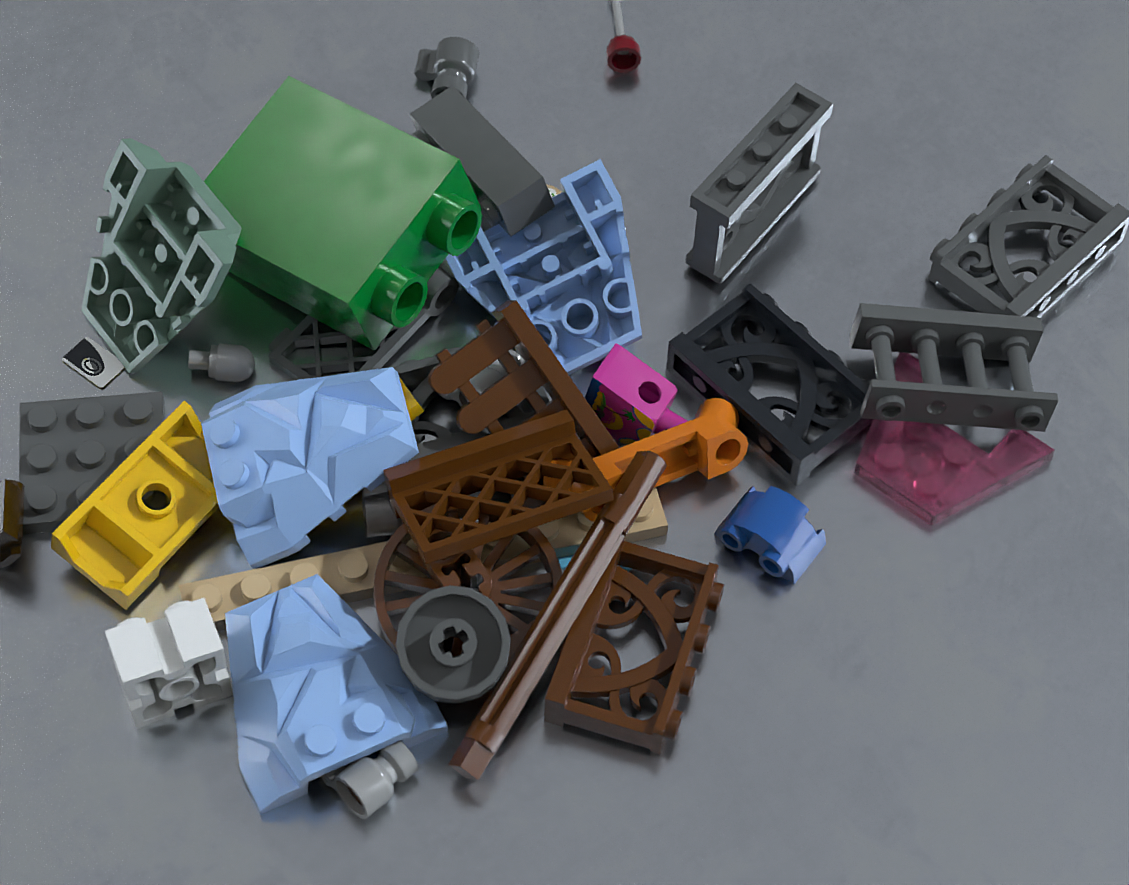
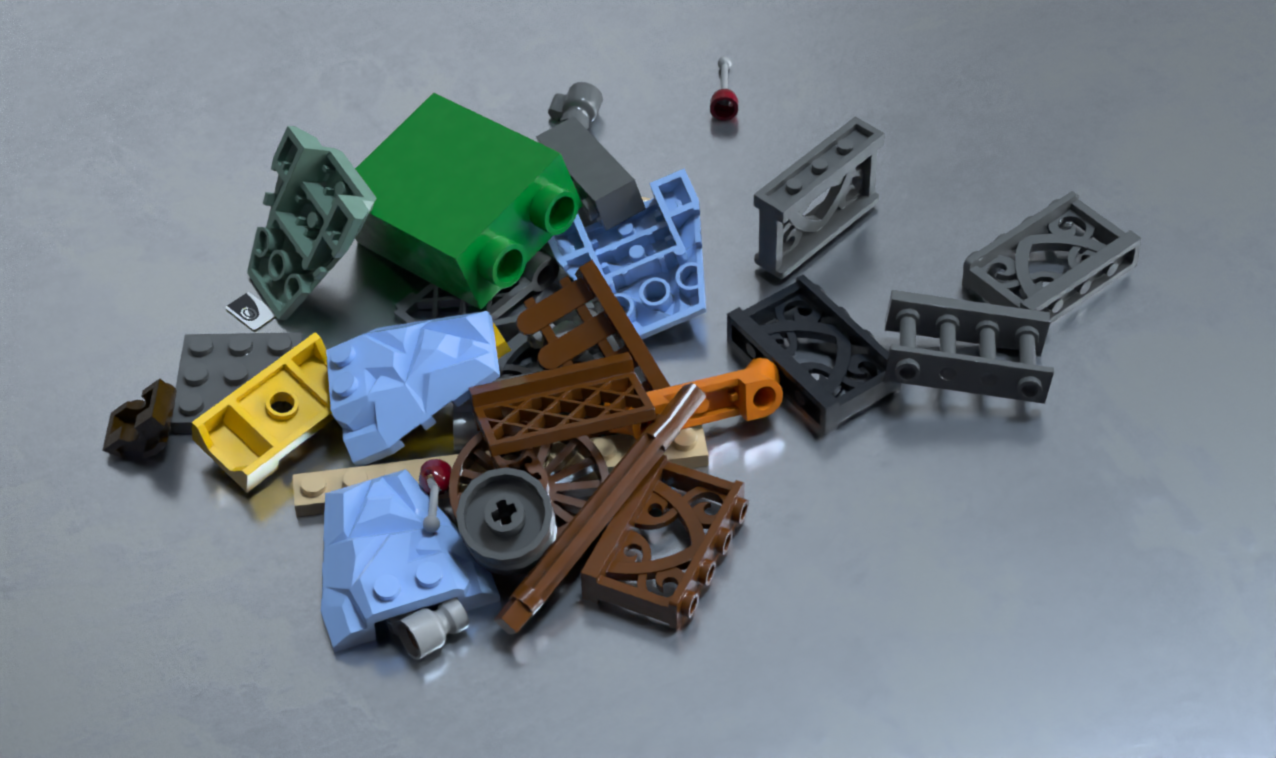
camera: 10 degrees right, 10 degrees down
white brick [105,598,233,729] -> none
light grey cylinder [188,343,255,382] -> none
dark pink torso [584,343,688,445] -> none
blue cylinder [714,486,826,584] -> none
clear pink wing [854,352,1055,526] -> none
none -> hinge [419,459,452,532]

